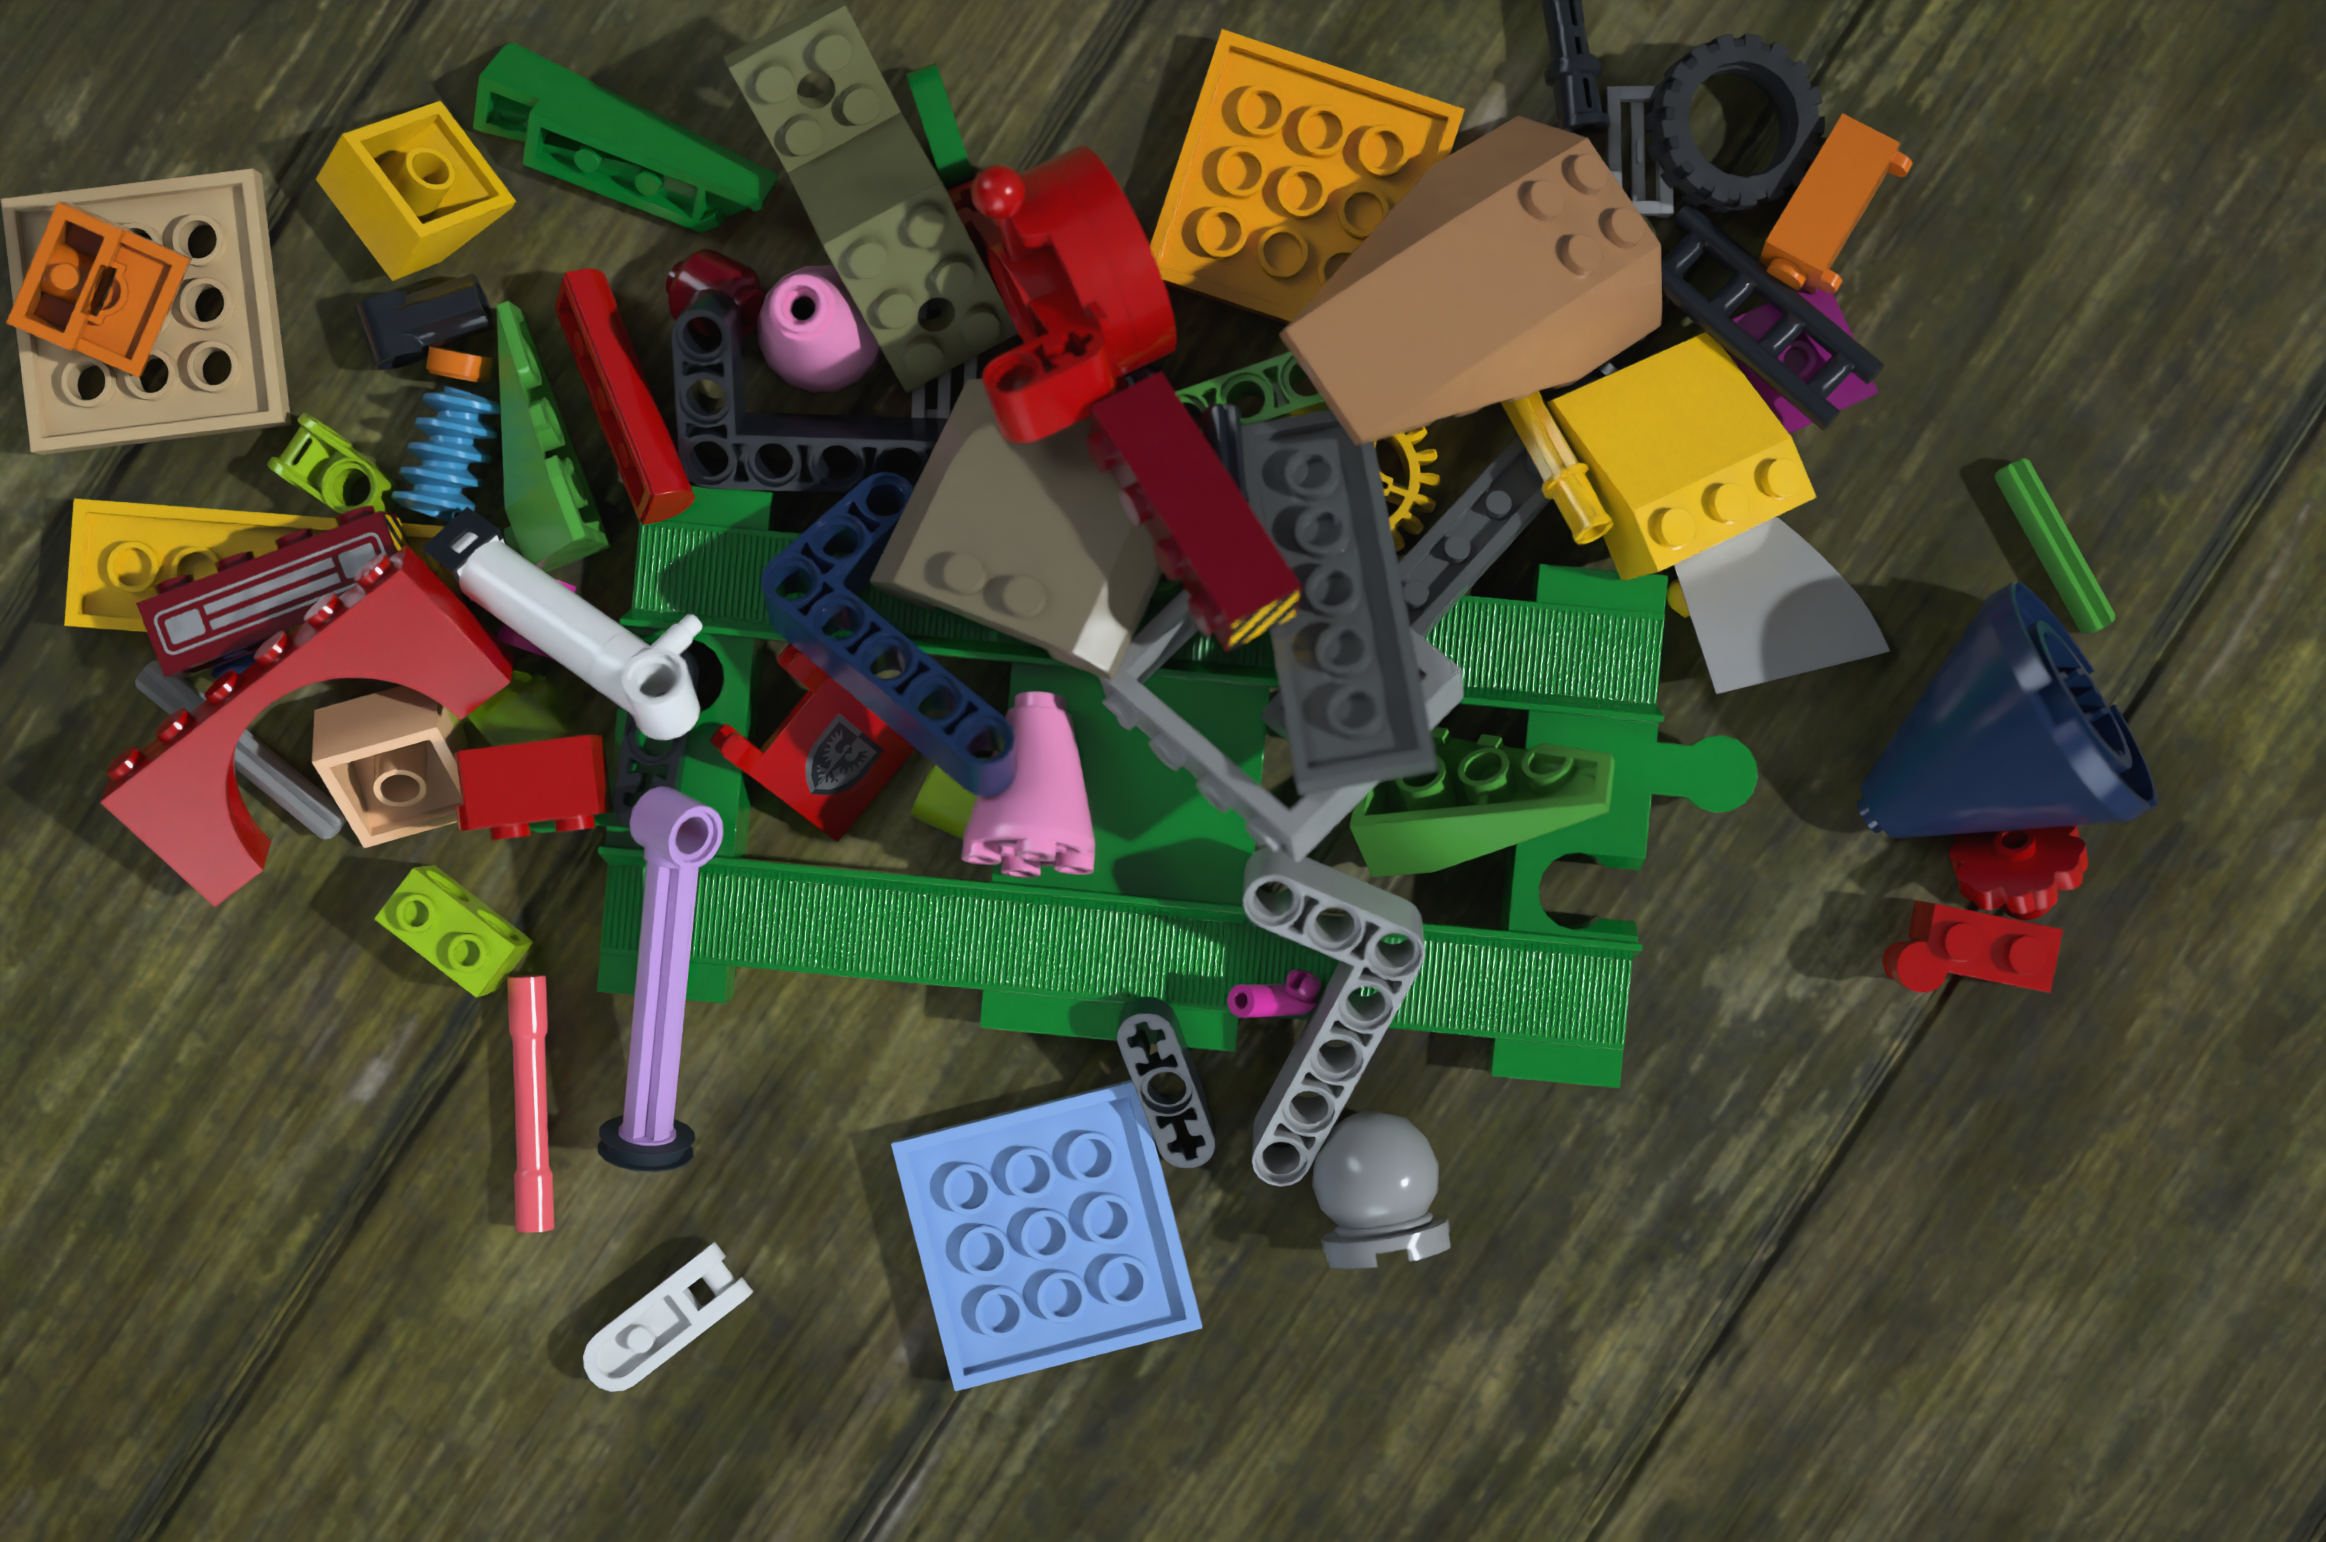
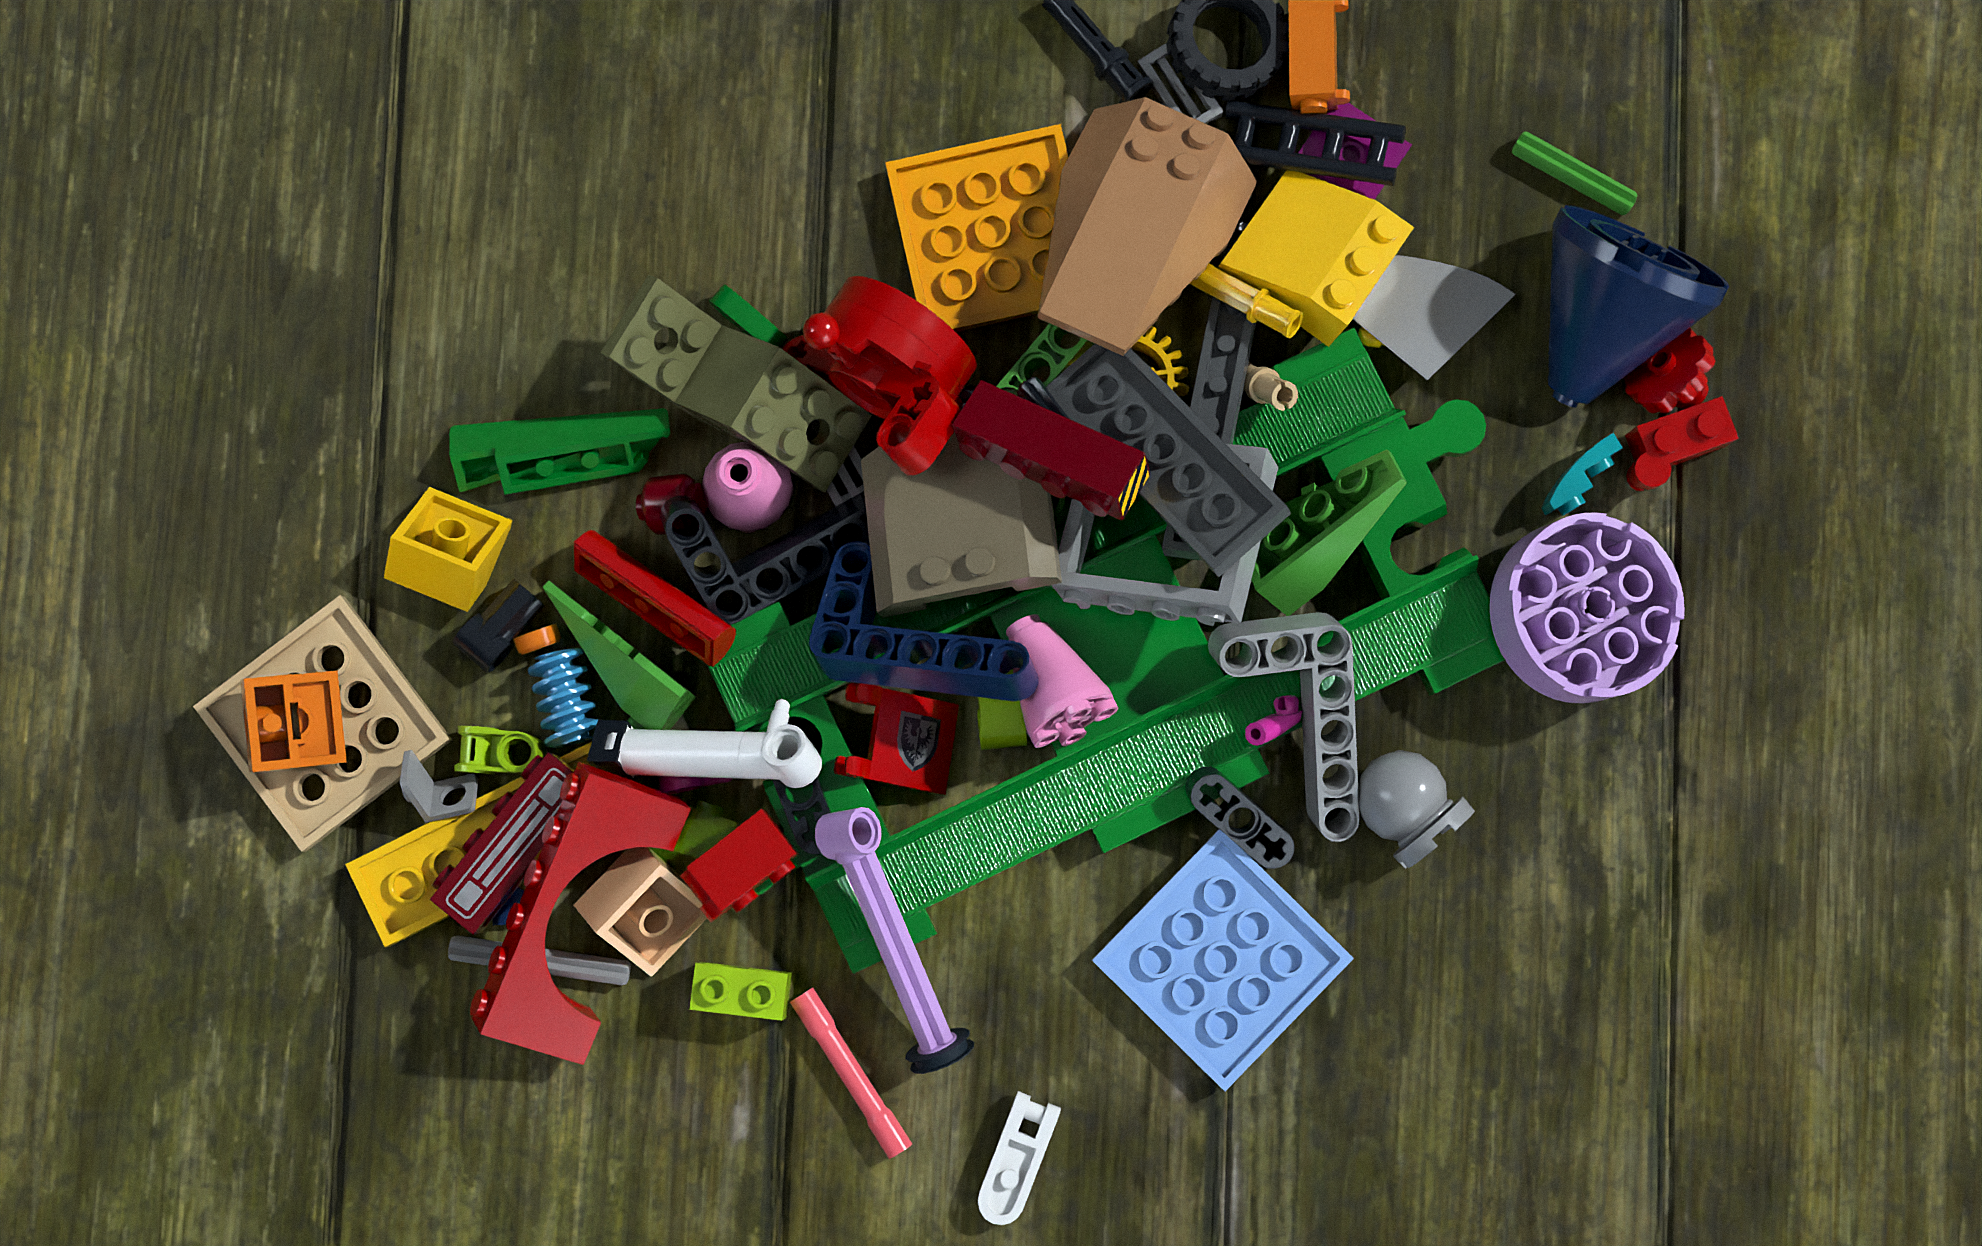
camera: 25 degrees left, 5 degrees down
none -> light grey bracket [400,750,478,823]
none -> tan pin [1243,362,1298,411]
none -> lavender brick [1490,513,1685,703]
none -> teal slope [1541,433,1623,516]

